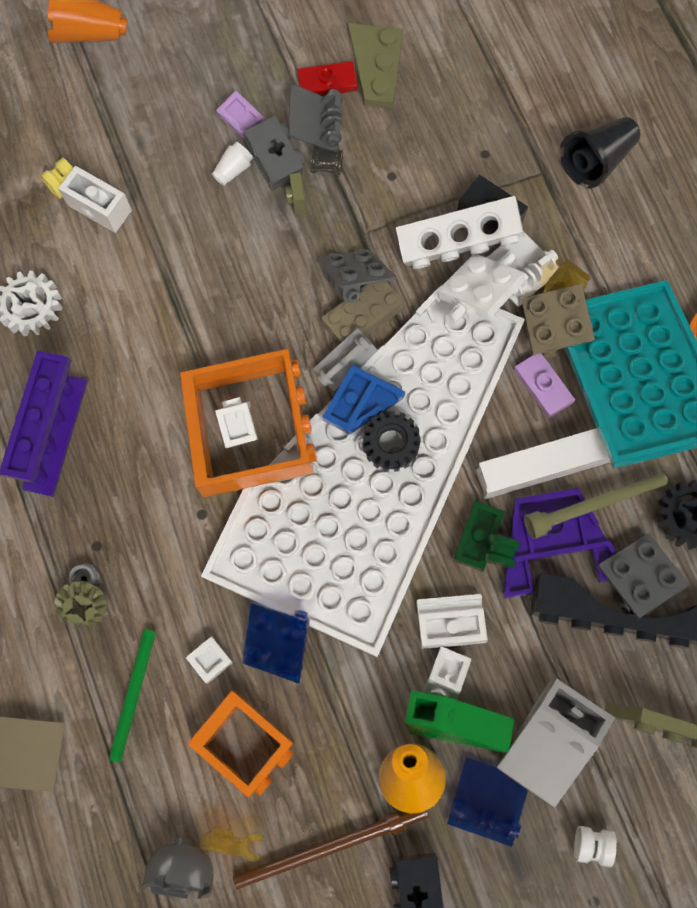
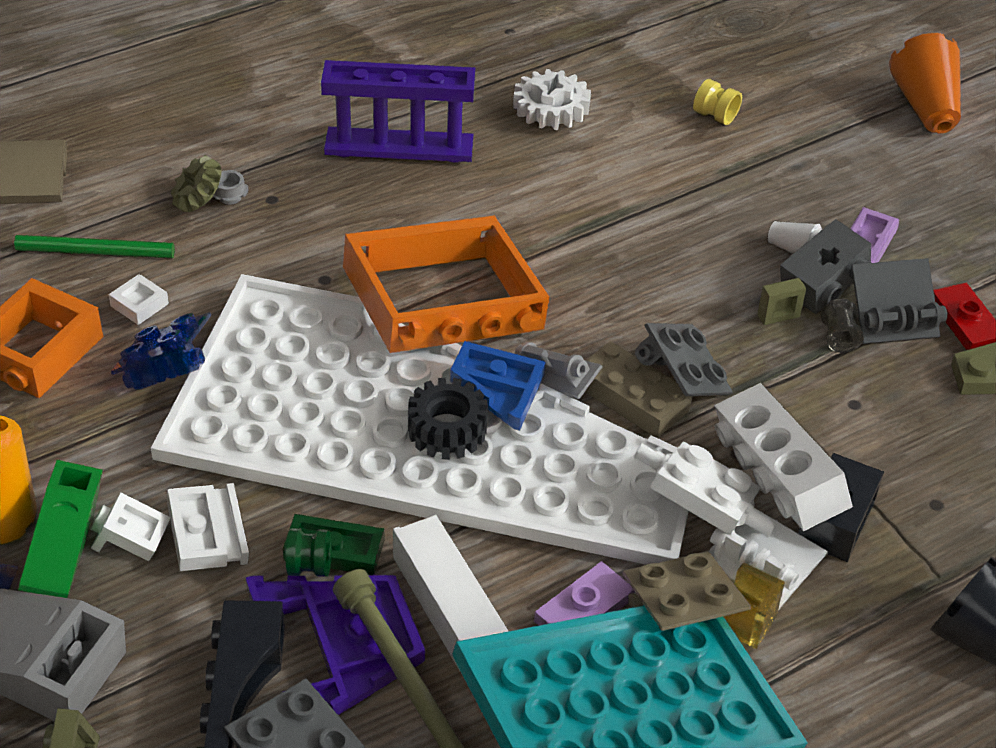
camera: 75 degrees right, 30 degrees down
white brick [58,166,132,233] -> none
white bracket [215,397,258,448] -> none

